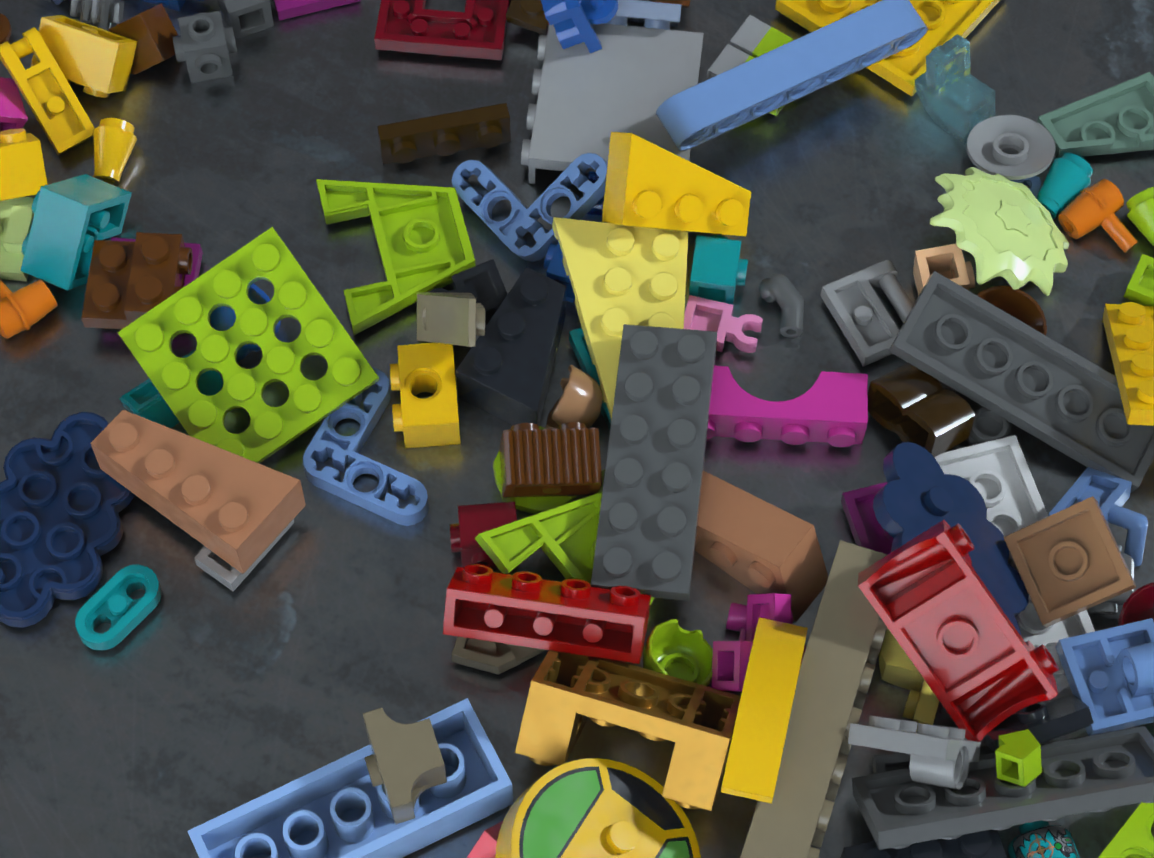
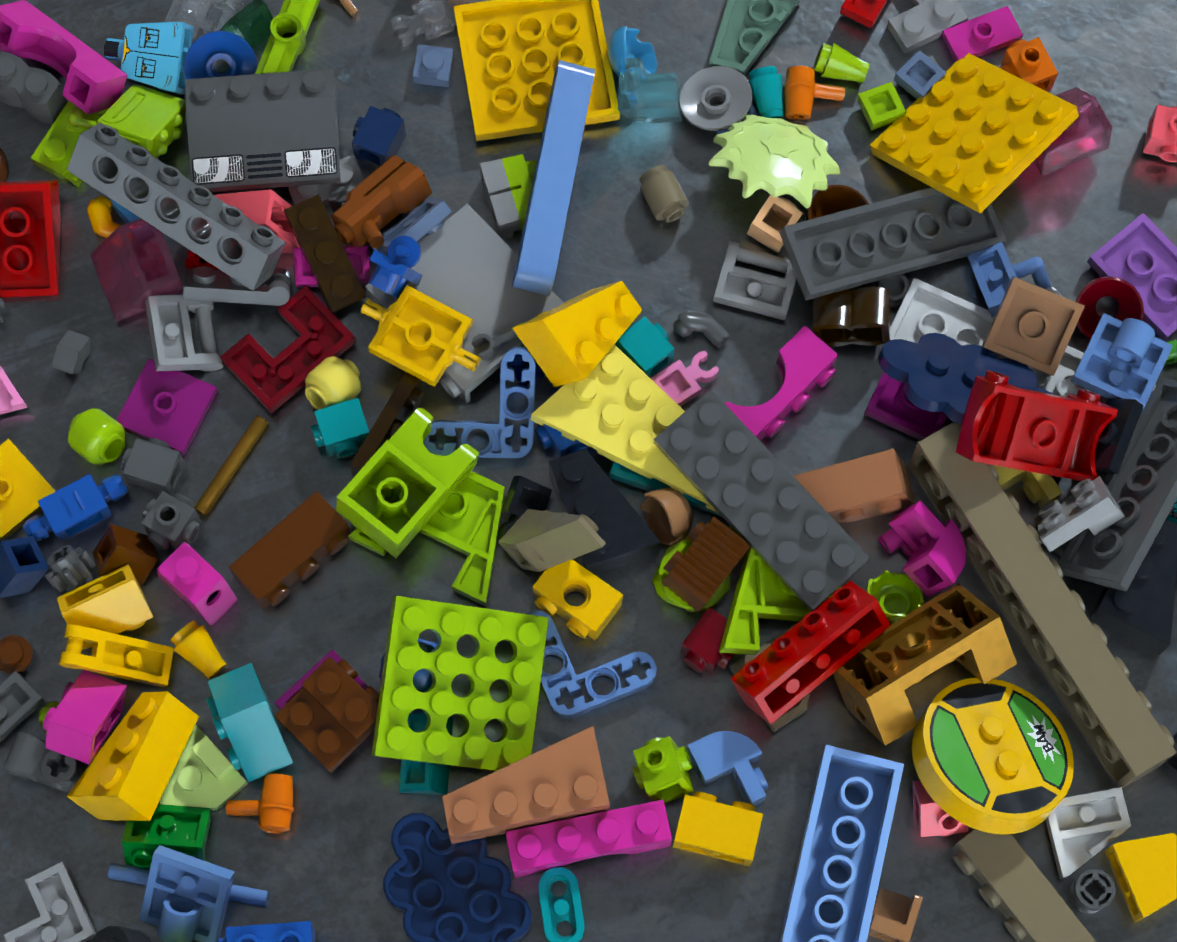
camera: 50 degrees left, 10 degrees up
dark tan brick [362,708,447,824] -> none
yellow slope [721,617,808,804] -> none
lime piece [995,729,1042,787] -> none
none -> dark pink torso [157,542,238,627]
none -> pearl gold bar [194,415,269,517]
none -> reddish brown brick [229,491,351,610]
none -> light yellow head [305,356,361,410]
none -> teal brick [311,398,369,458]
none -> lime brick [336,408,480,558]
none -> yellow plate [361,285,481,387]
none -> dark grey hand [472,330,519,361]
none -> dark pink arch [505,799,672,879]
none -> dark azure hair [607,26,657,82]
none -> lime brick [632,736,694,804]
none -> dark tan brick [639,165,689,222]
none -> yellow brick [673,791,763,867]
none -> medium blue brick [687,731,768,806]

